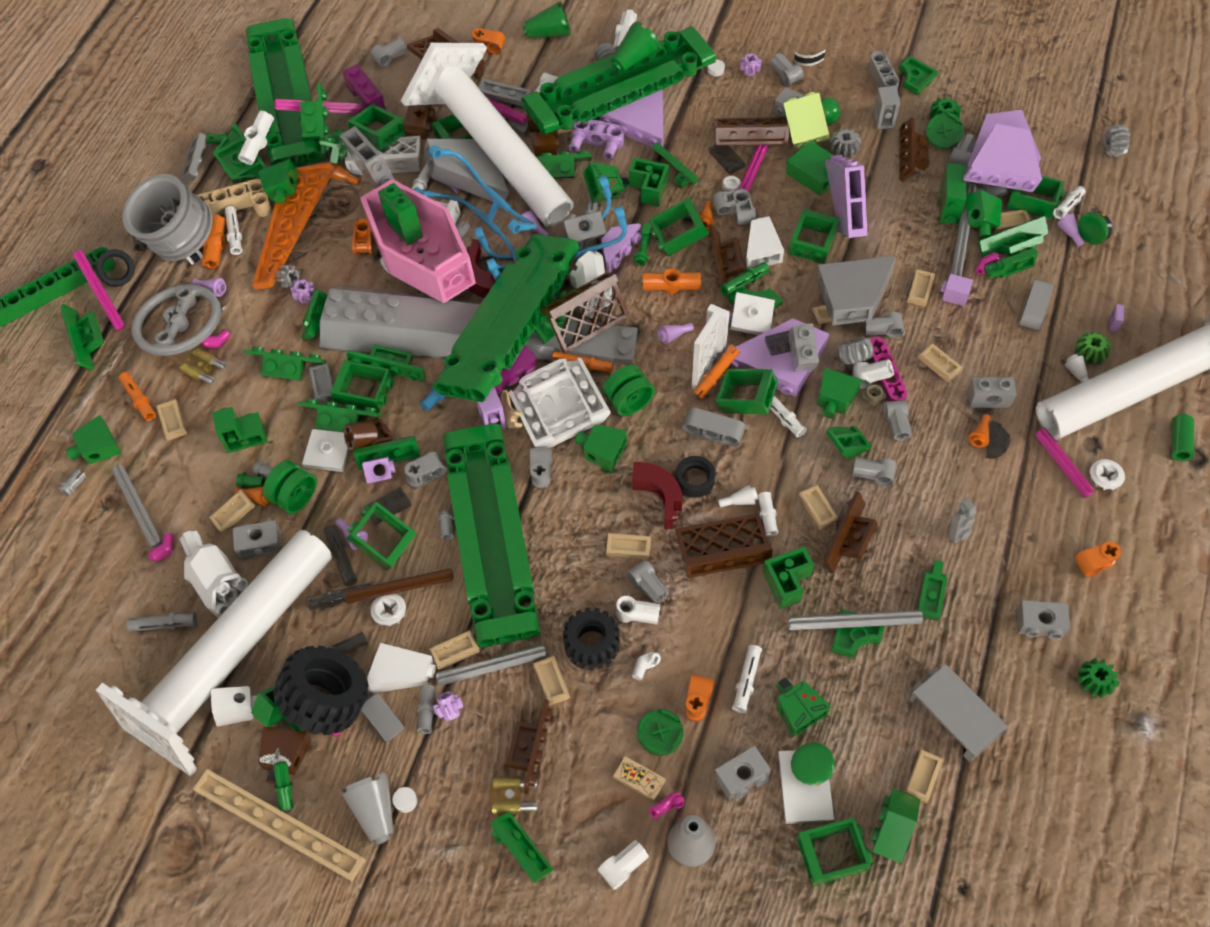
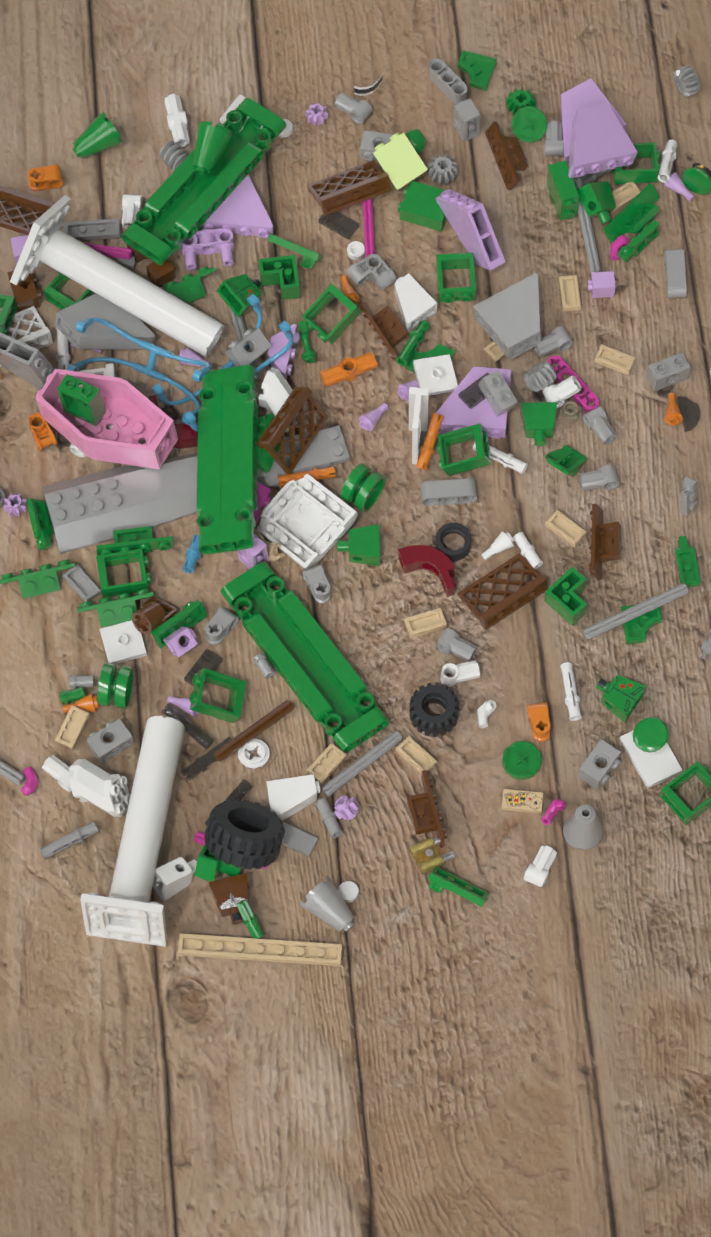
camera: 25 degrees left, 5 degrees up
green brick [212,407,268,454] -> none

